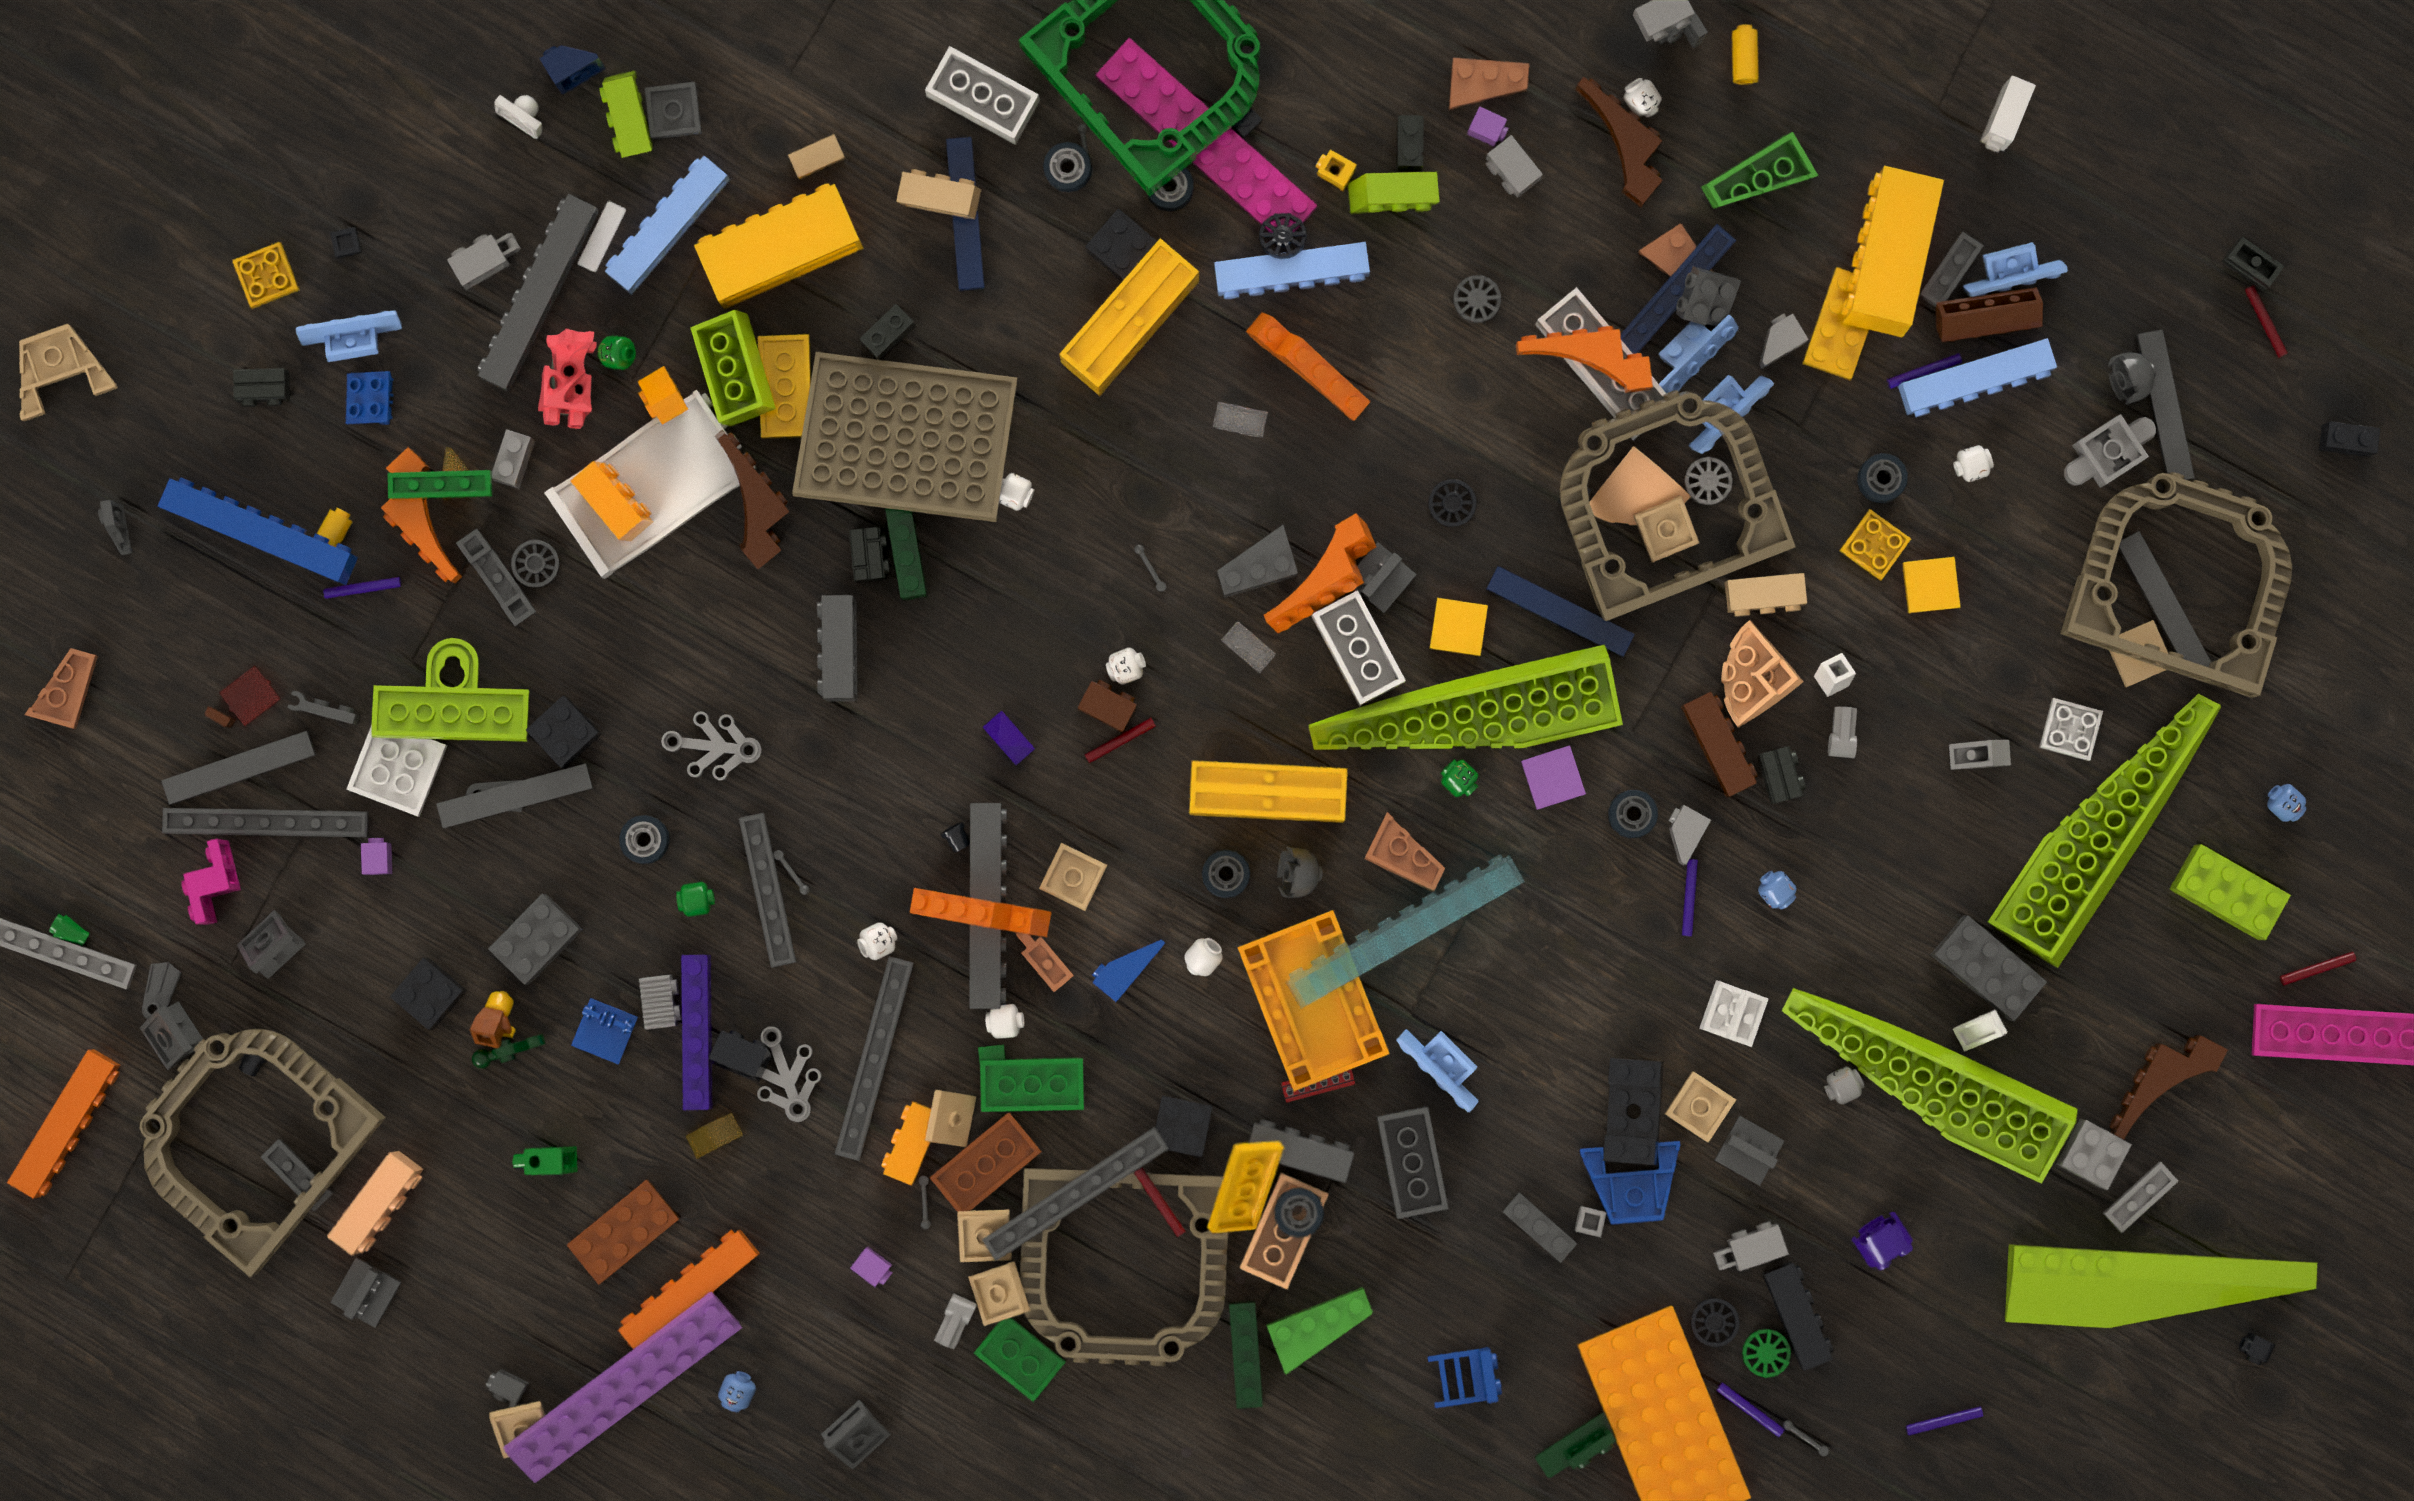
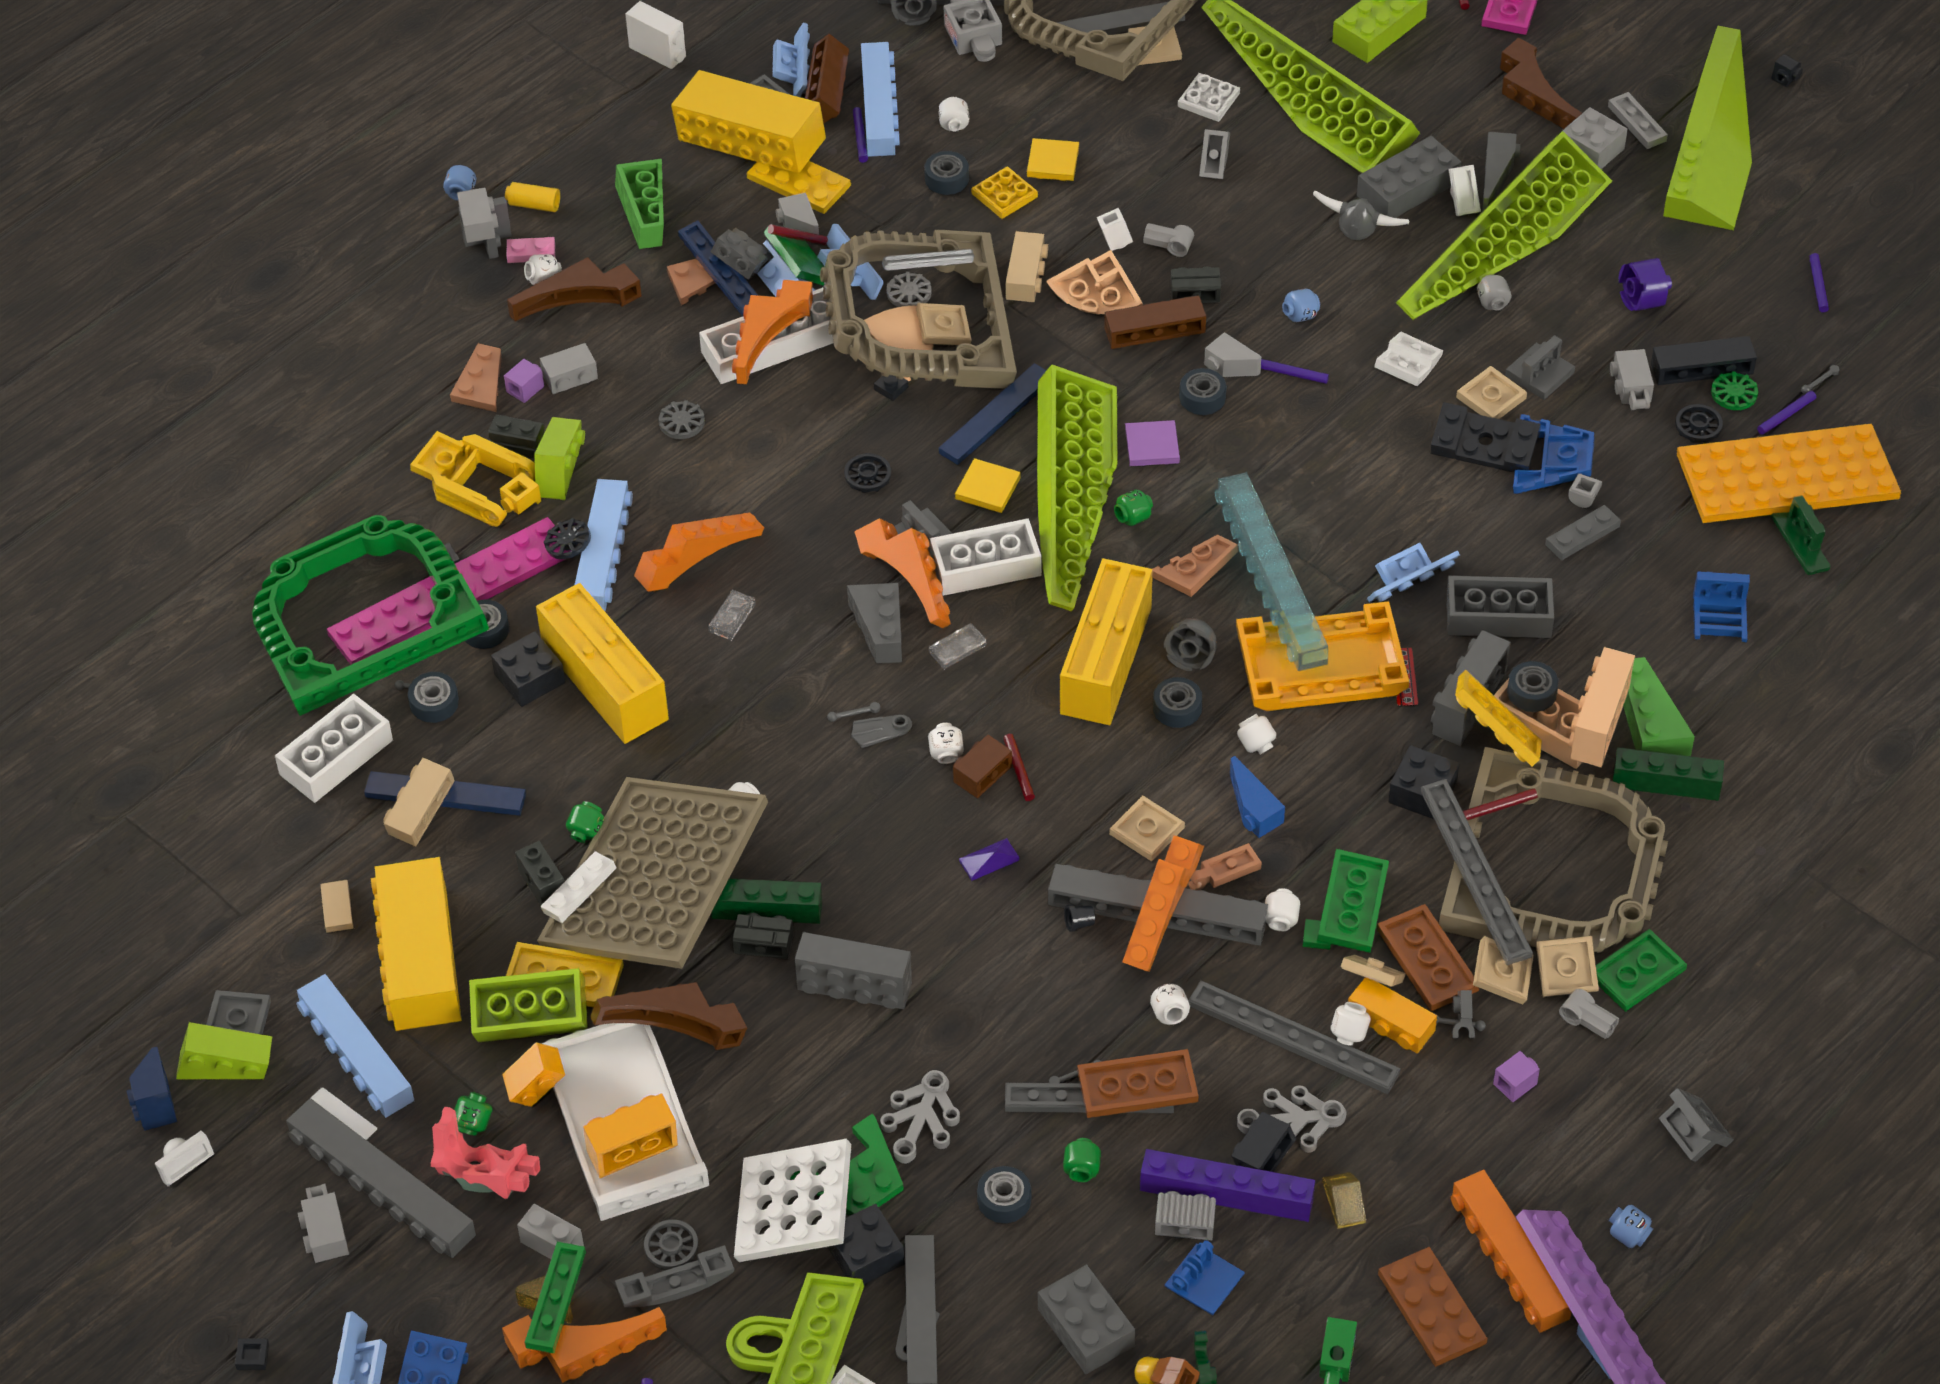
camera: 75 degrees left, 35 degrees down
none -> yellow plate [410,431,535,527]
none -> bright pink plate [507,237,555,263]
none -> white plate [540,851,617,923]
none -> green head [566,801,605,843]
none -> white piece [734,1139,851,1262]
none -> green tile [764,227,825,285]
none -> dark red bar [768,224,828,245]
none -> green wing [790,1114,904,1216]
none -> dark grey piece [851,715,912,748]
none -> axle [882,249,974,271]
none -> dark orange plate [1077,1049,1199,1118]
none -> dark grey helmet [1313,191,1409,240]
none -> white head [1330,1002,1371,1045]
none -> dark grey plate [1451,990,1475,1038]
none -> dark grey slope [1482,132,1520,212]
none -> light nougat brick [1568,647,1635,767]

